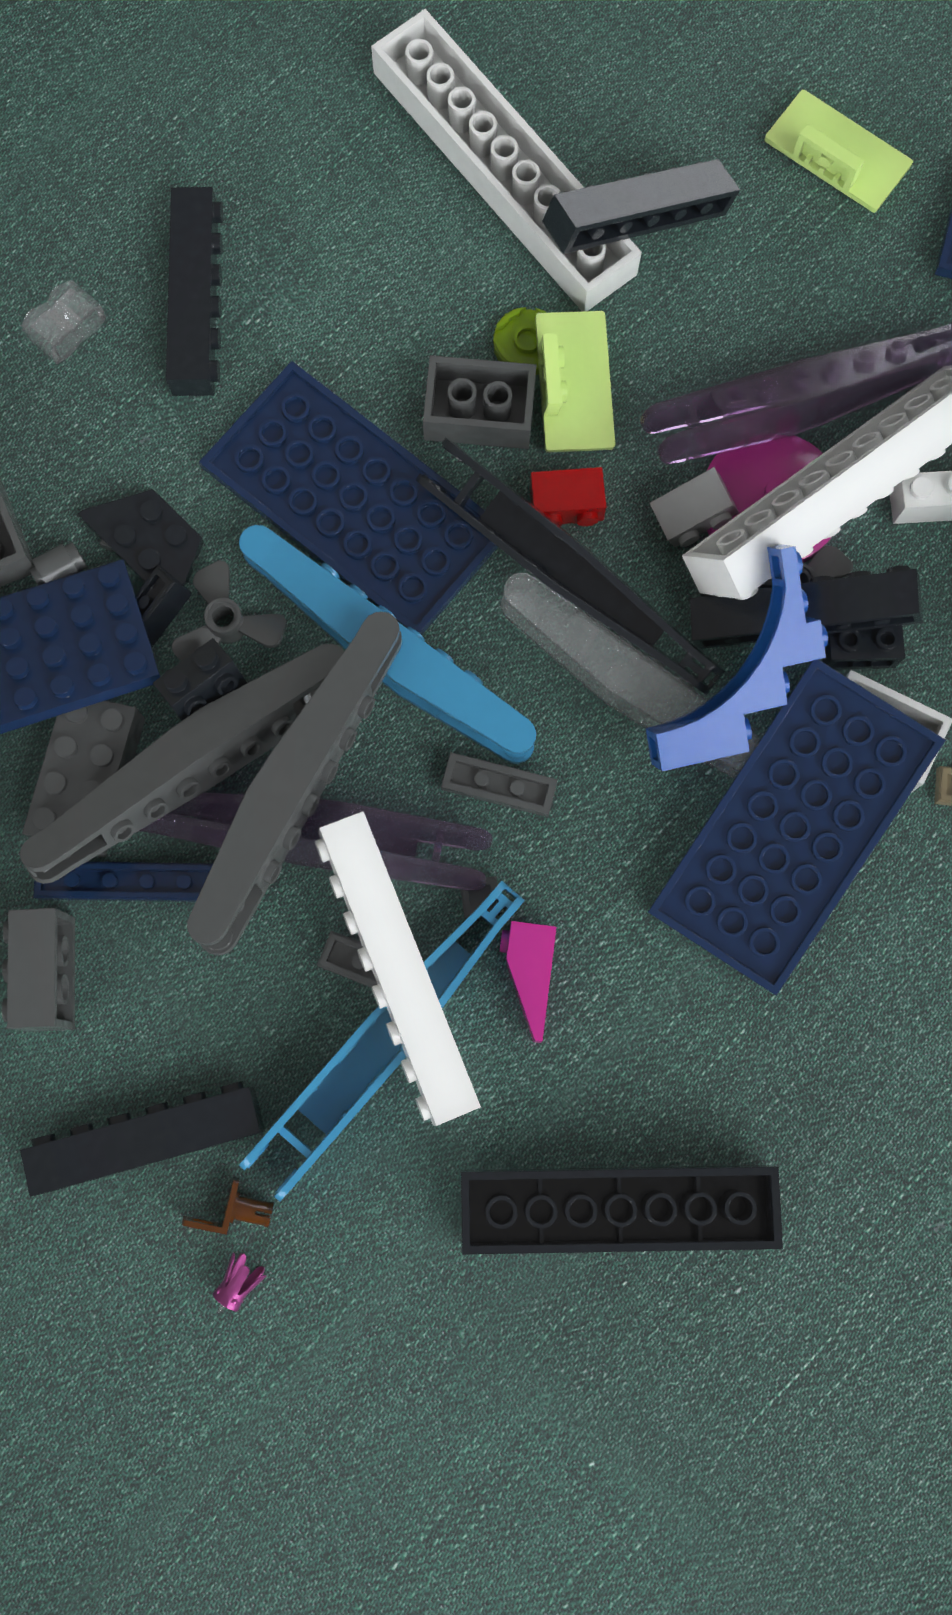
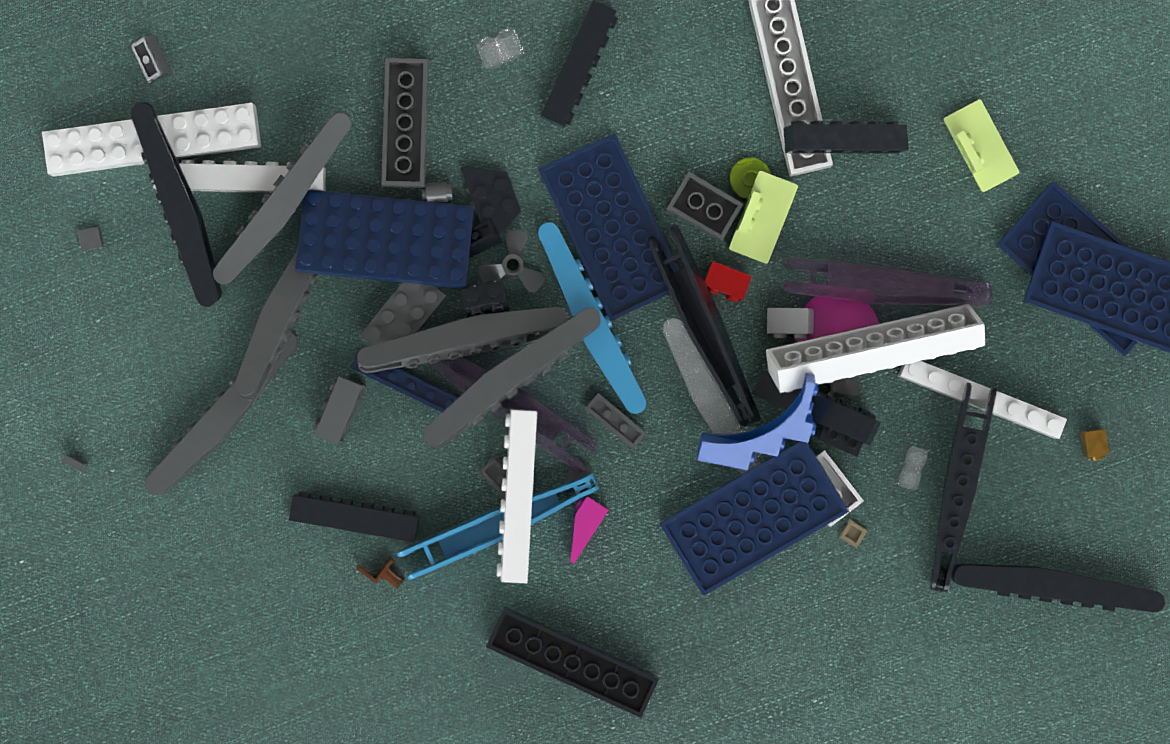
camera: 30 degrees right, 10 degrees up
flat silver piece [212,1252,266,1313] -> none

